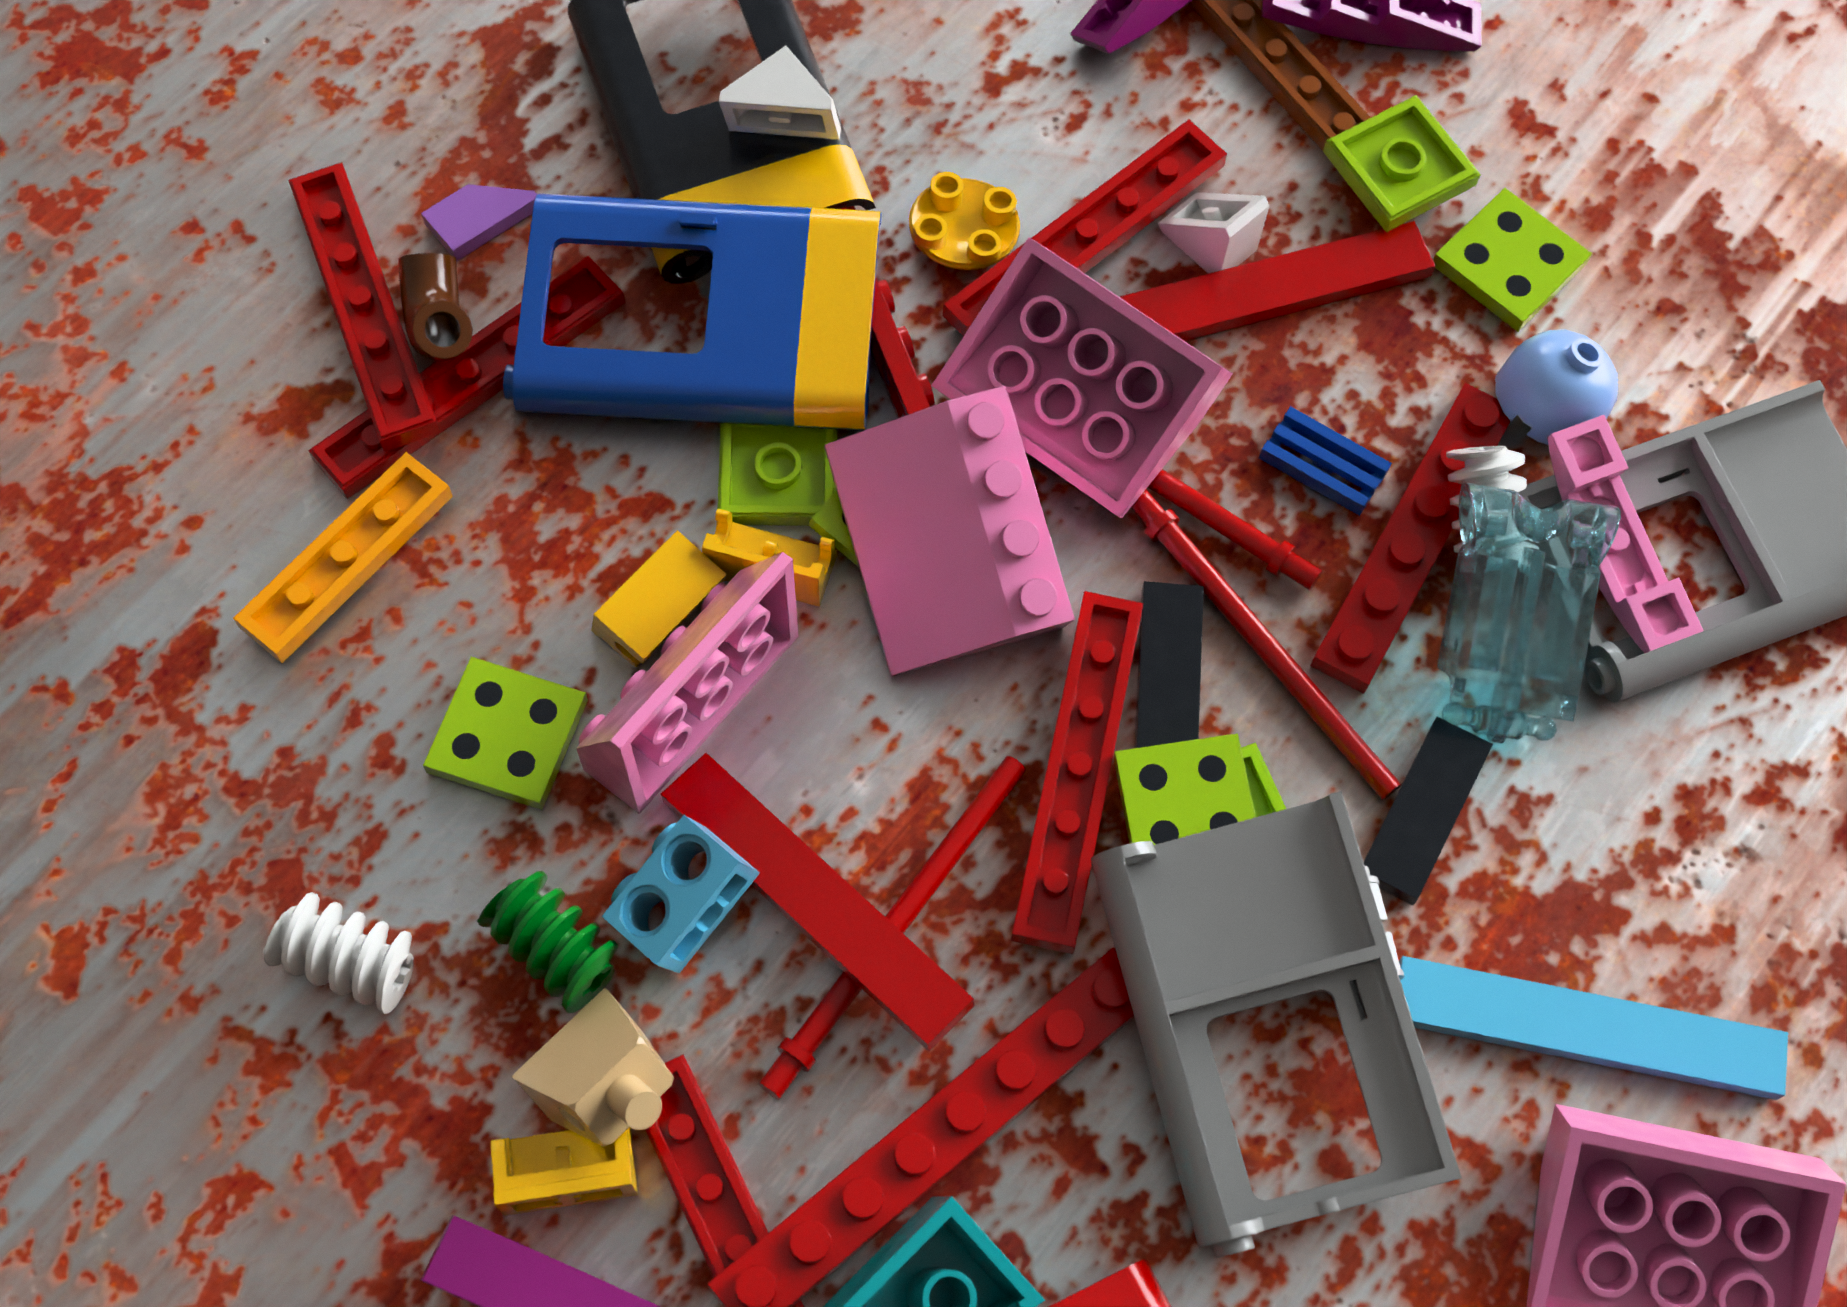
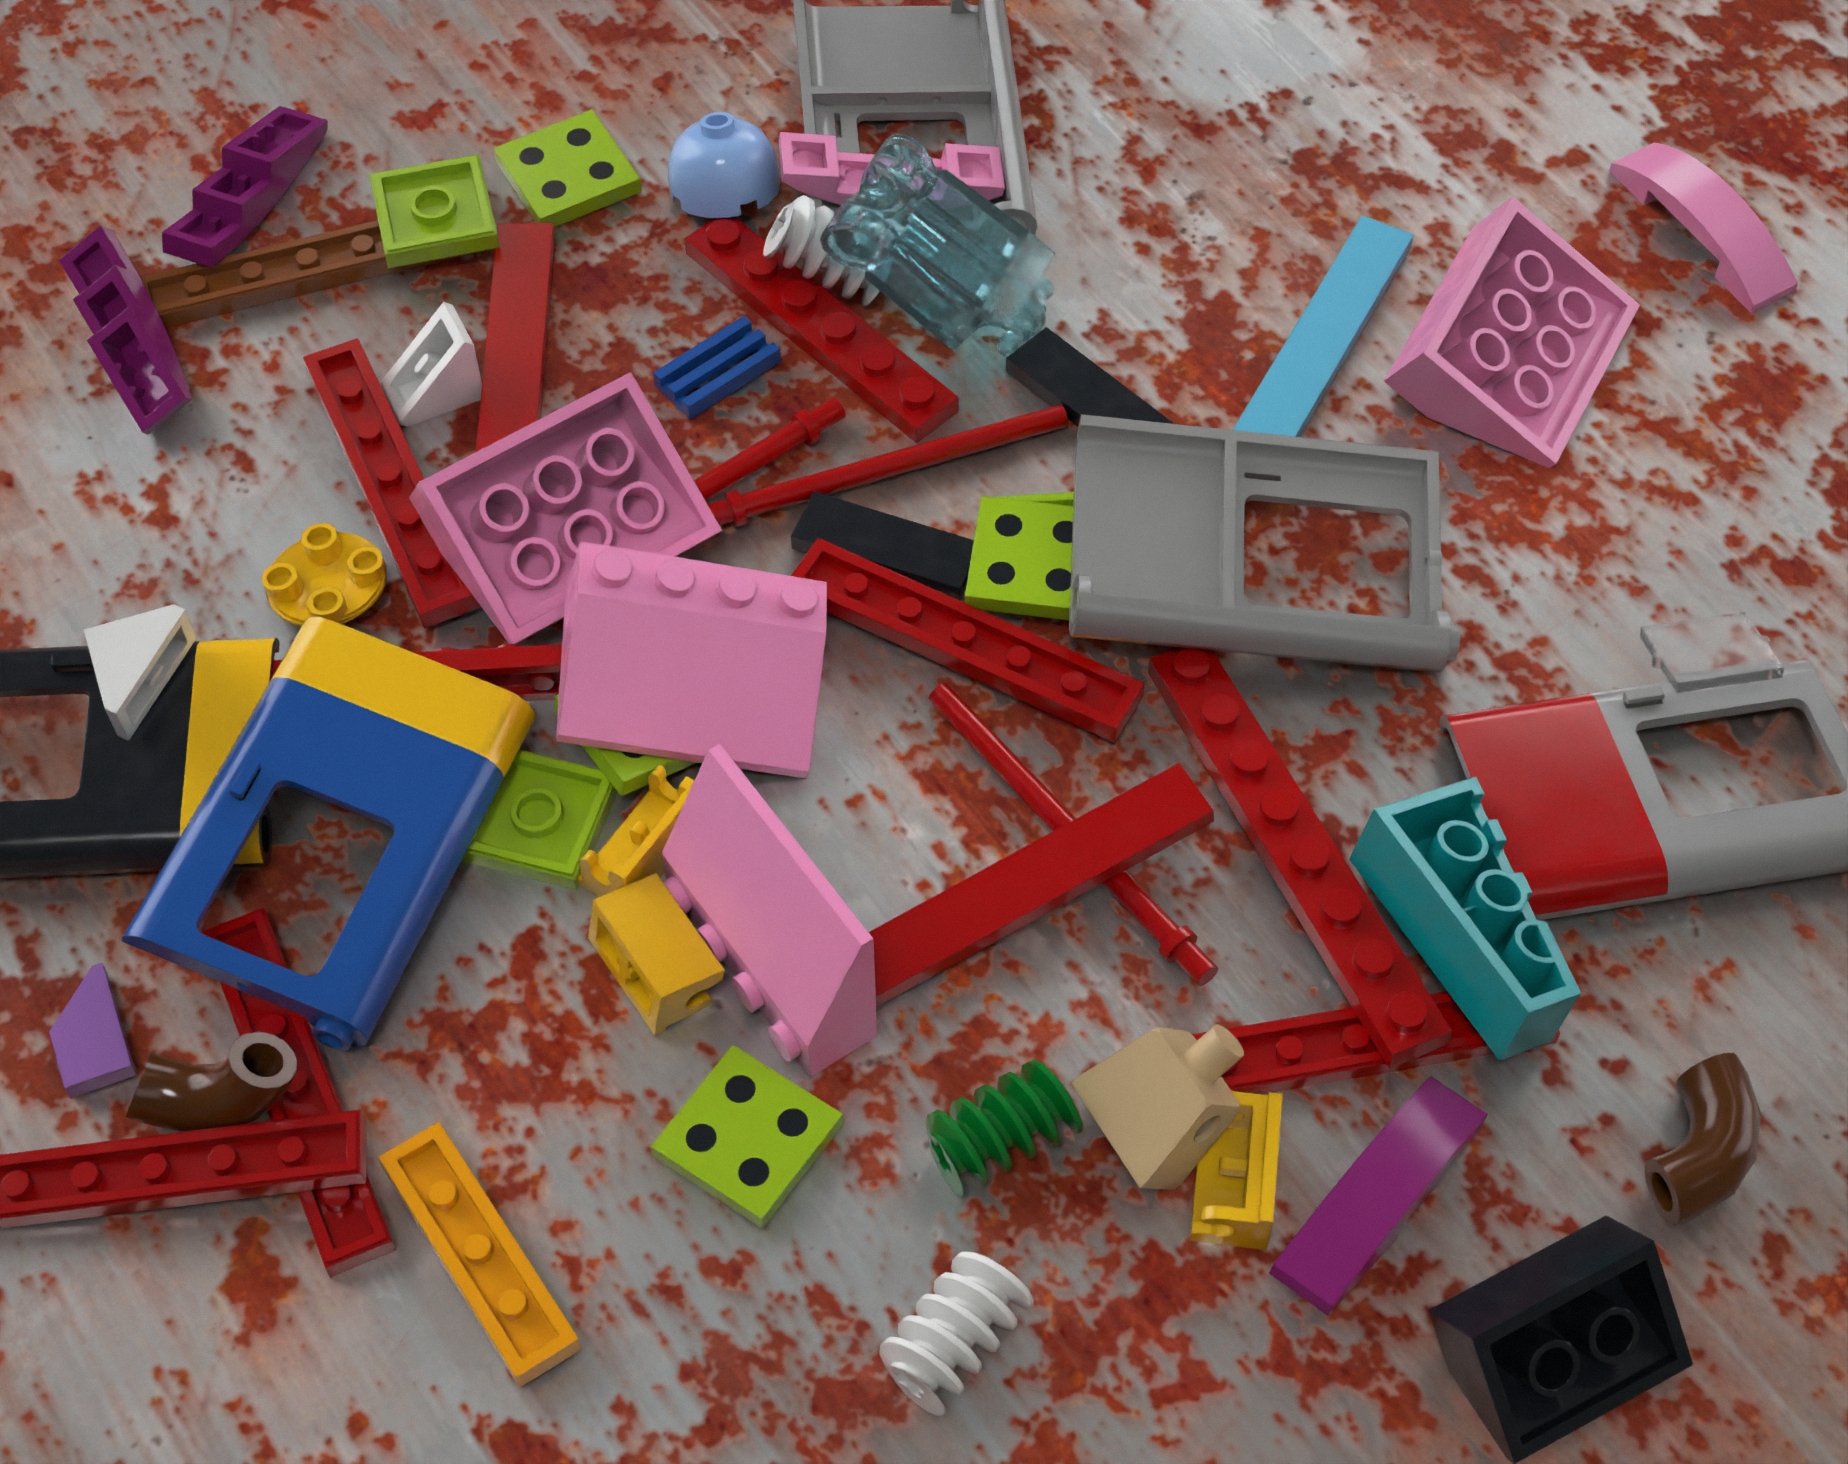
camera: 70 degrees left, 10 degrees down
medium azure brick [602,815,760,973] -> none

